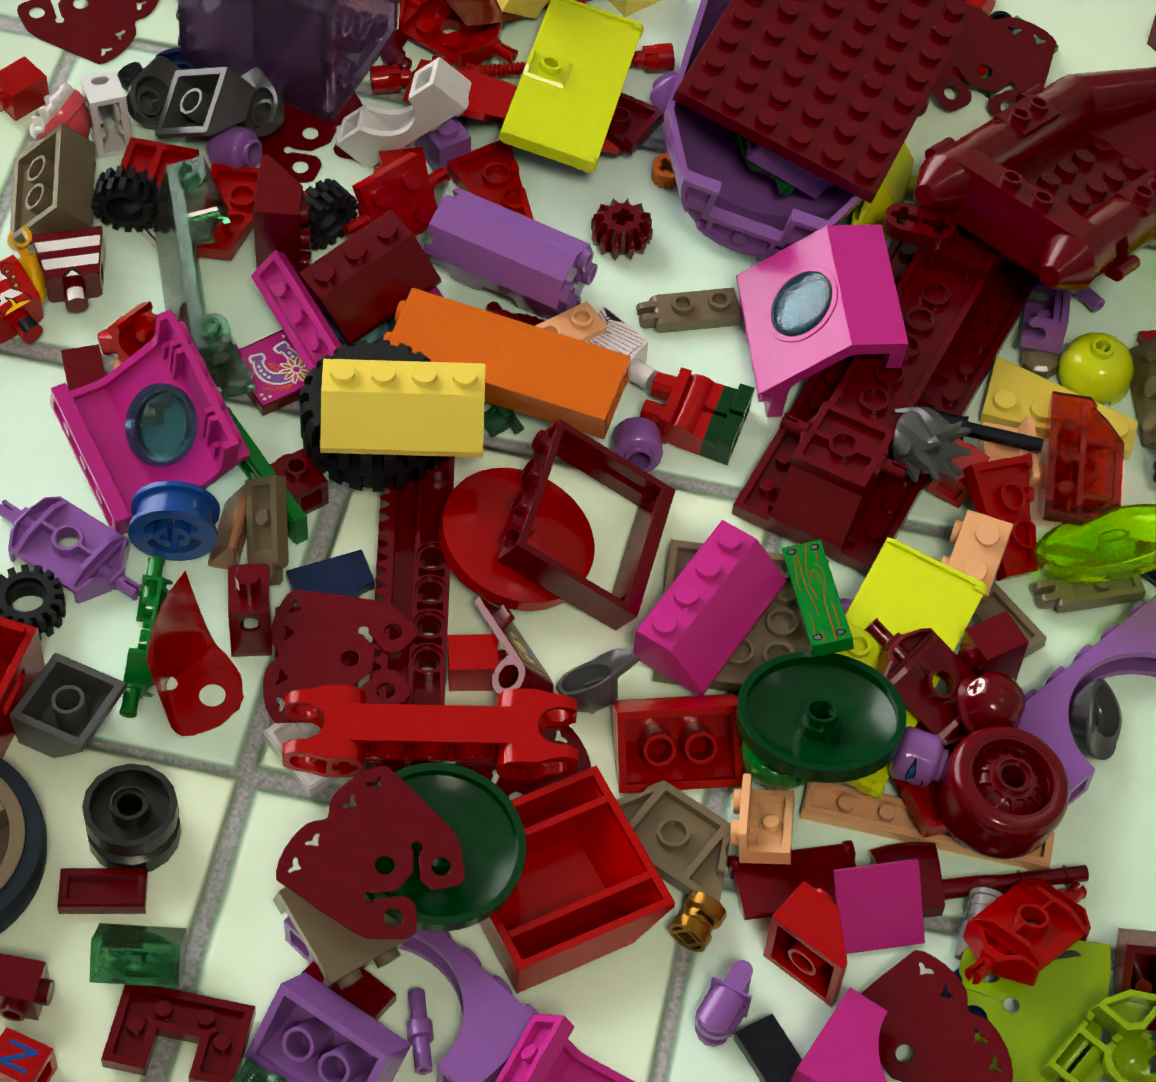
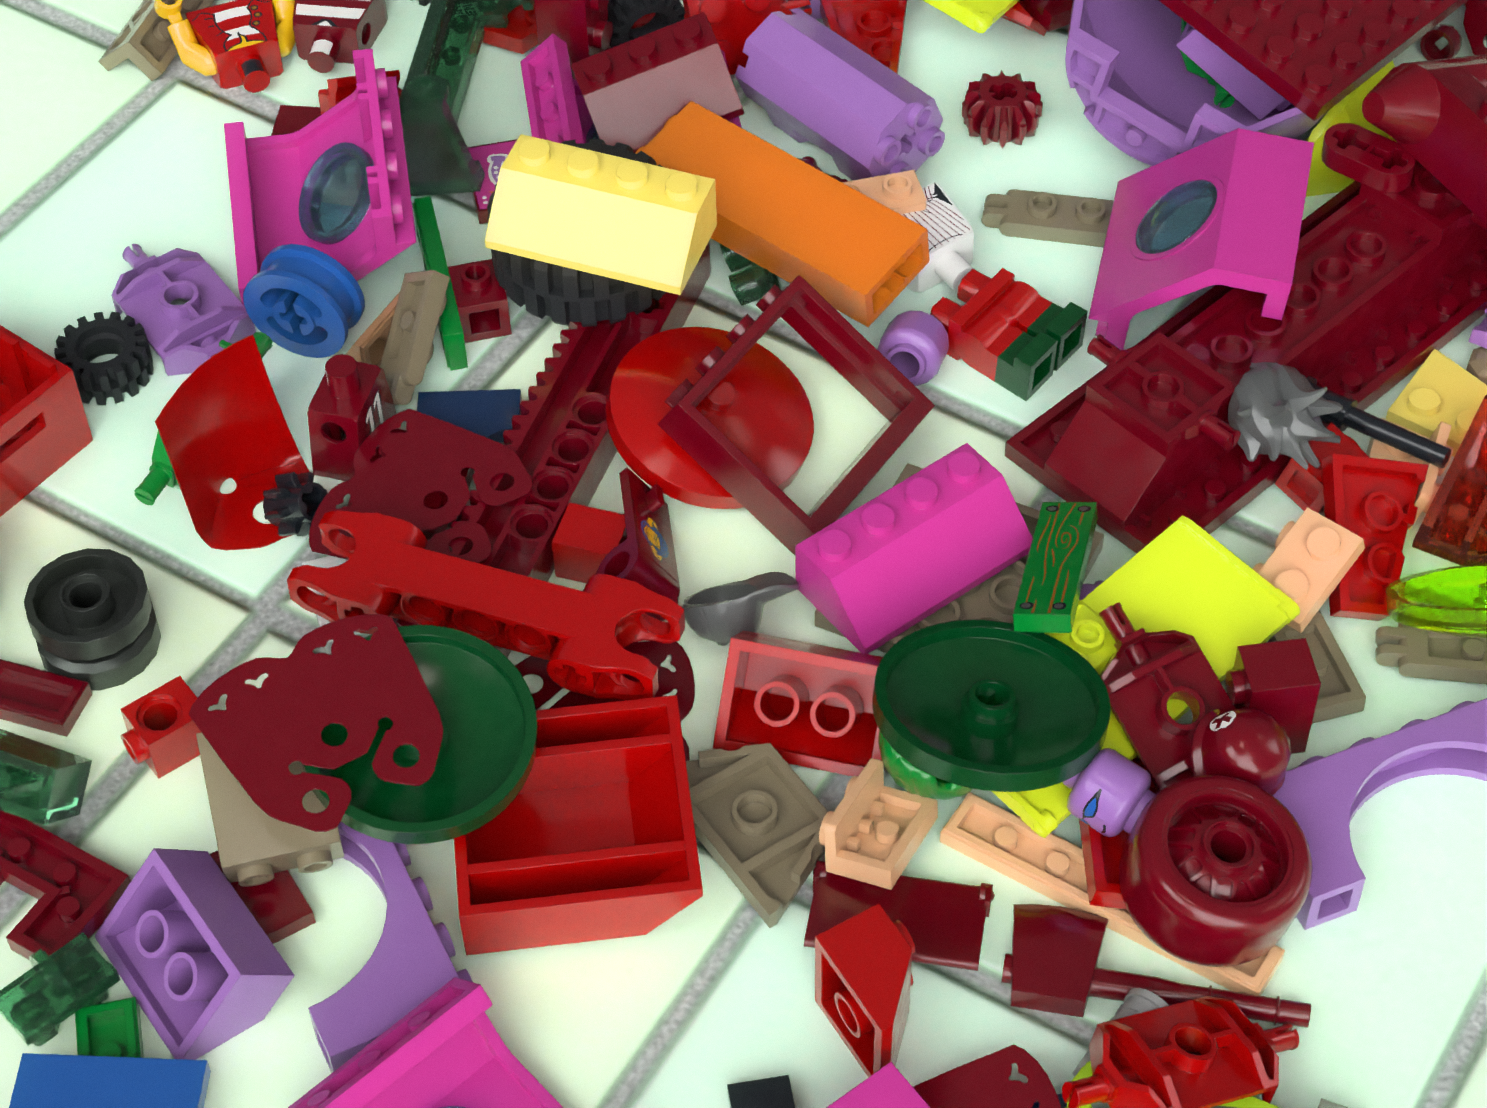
camera: 25 degrees right, 5 degrees down
dark grey slope [9,652,127,758] -> none
medium lavender bar [406,988,434,1075] -> none
pearl gold wheel [668,891,727,952] -> none
medium lavender arm [695,960,753,1047] -> none
dark pink piece [833,859,925,954] -> none
dark grey piece [1069,678,1122,760] -> none
none -> red brick [120,676,201,779]
none -> black gear [263,472,328,536]

